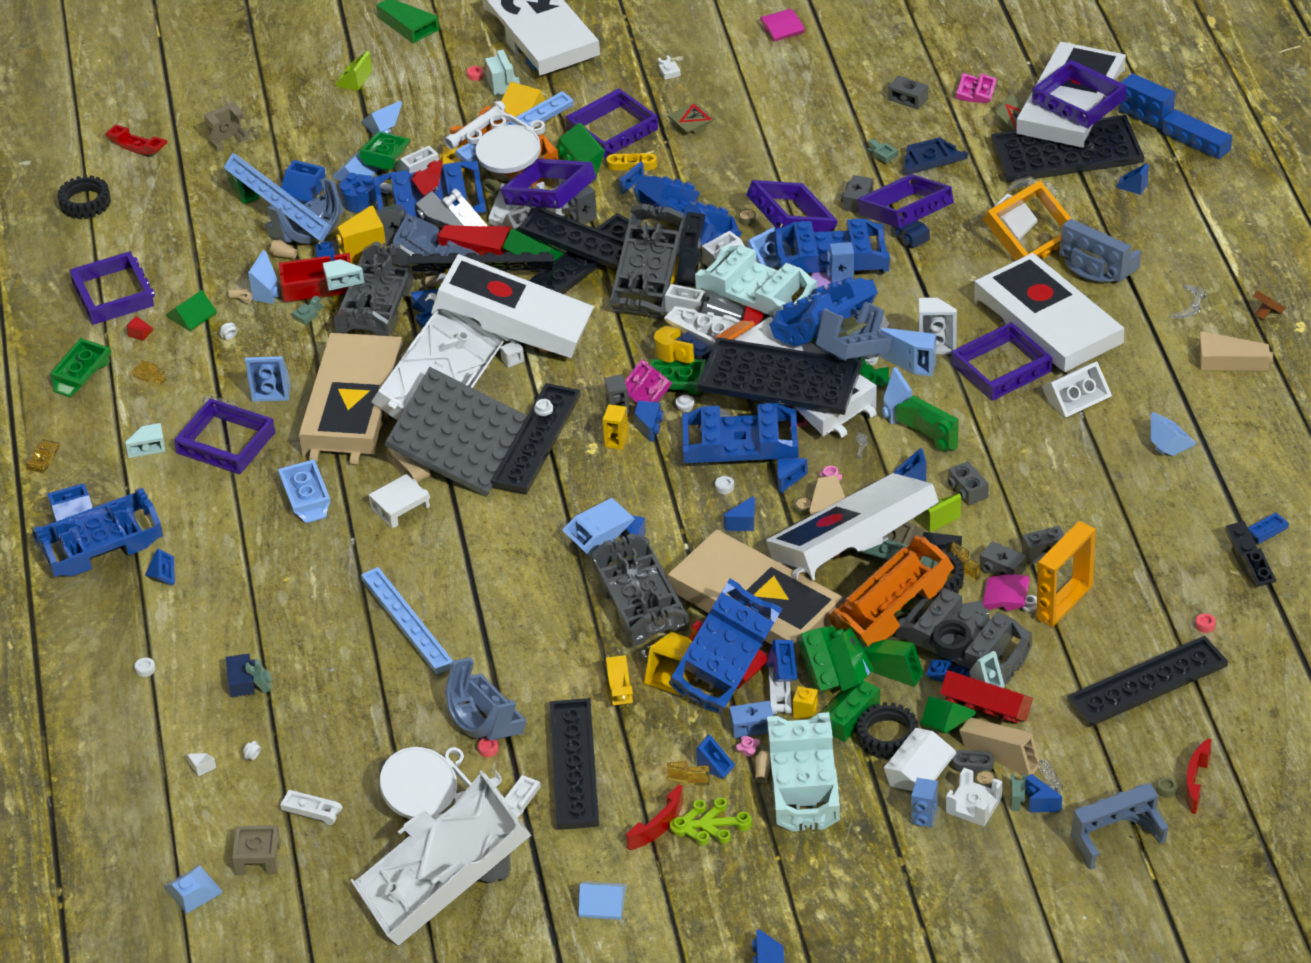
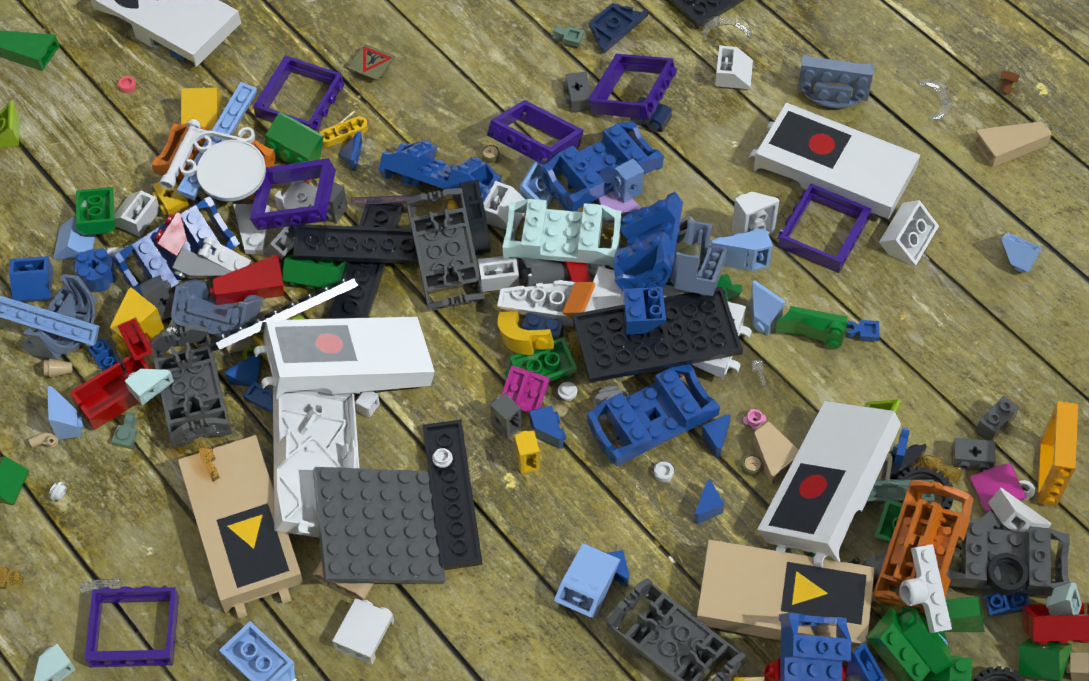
camera: 30 degrees left, 15 degrees up
light blue slope [245,356,291,402] -> none
light blue slope [362,100,402,135] -> none
olive tile [482,177,501,194] -> none
light aqua plate [485,50,520,96] -> none
white plate [658,55,681,80] -> none
blue slope [894,448,926,482] -> none
dark grey brick [947,461,989,506] -> none
light orange window [982,180,1072,261] -> none
none -> red slope [117,317,153,361]
none -> clear yellow slope [198,436,220,482]
none -> bar [351,195,416,205]
none -> blue slope [623,287,666,335]
none -> blue plate [846,320,880,341]
none -> blue plate [891,427,910,465]
none -> white plate [899,544,952,633]
none -> white slope [988,488,1051,532]

